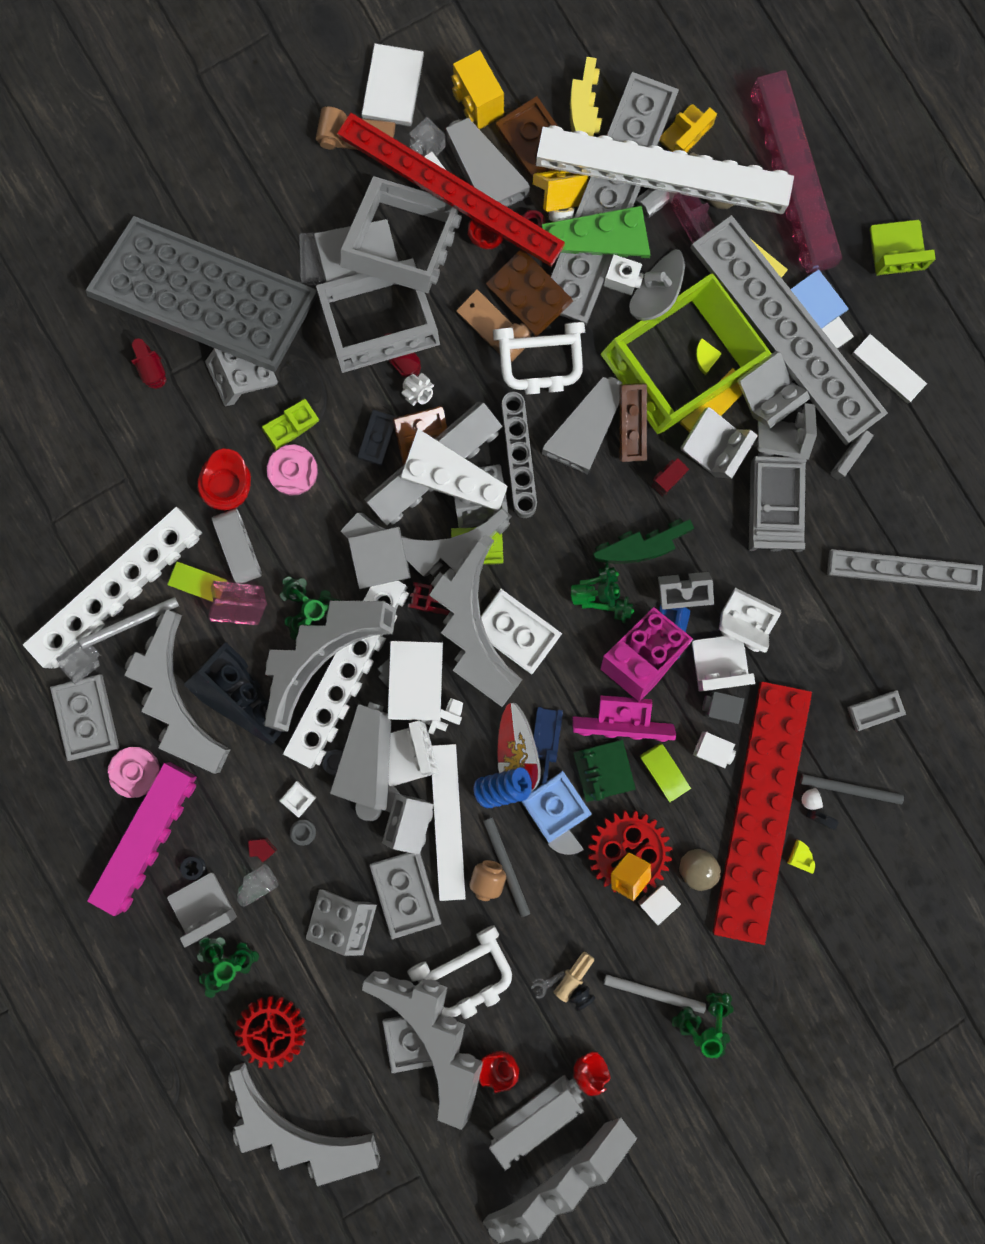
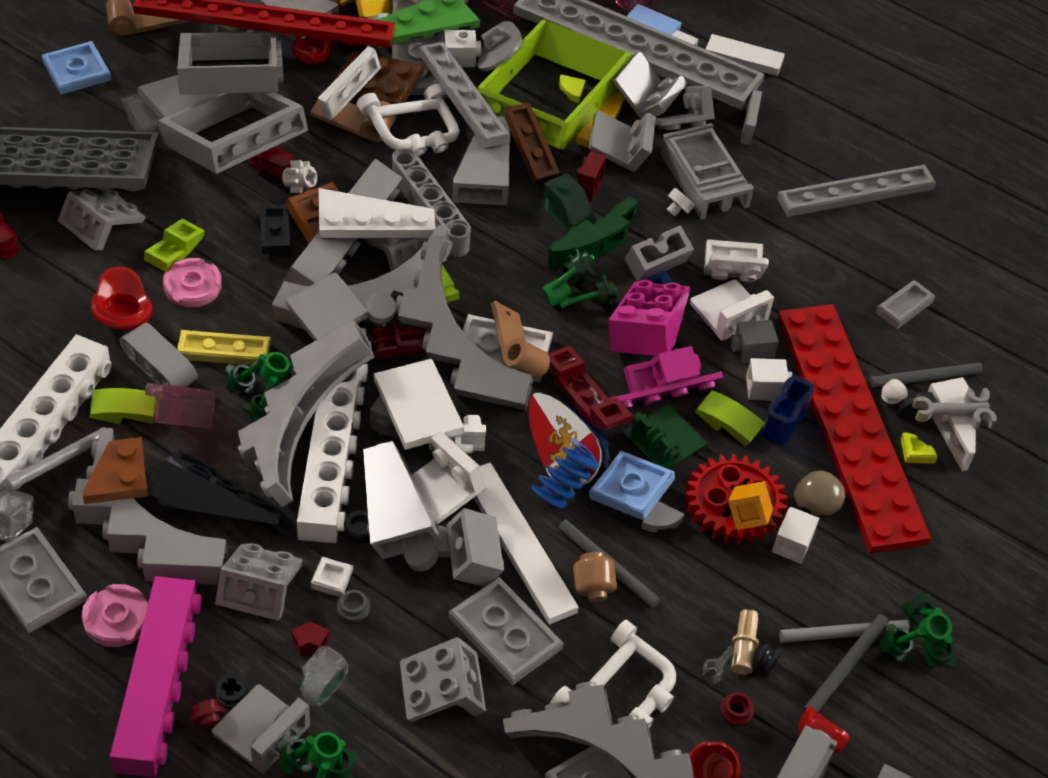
camera: 30 degrees left, 35 degrees down
none -> light blue tile [42,41,111,95]
none -> dark orange wing [83,437,148,504]
none -> light yellow tile [177,330,271,365]
none -> dark red plate [190,699,226,728]
none -> light grey bracket [215,543,302,621]
none -> white tile [318,46,381,120]
none -> light grey tile [366,292,396,324]
none -> light grey tile [419,42,510,148]
none -> medium nougat door [491,301,550,379]
none -> clear green slope [543,173,596,232]
none -> dark red slope [548,346,633,430]
none -> dark pink brick [650,346,701,386]
none -> white tile [667,188,695,216]
none -> dark red plate [720,692,754,726]
none -> clear blue brick [762,375,814,446]
none -> dark grey bar [803,614,889,712]
none -> light grey bar [912,388,997,429]
none -> white slope [928,377,976,471]

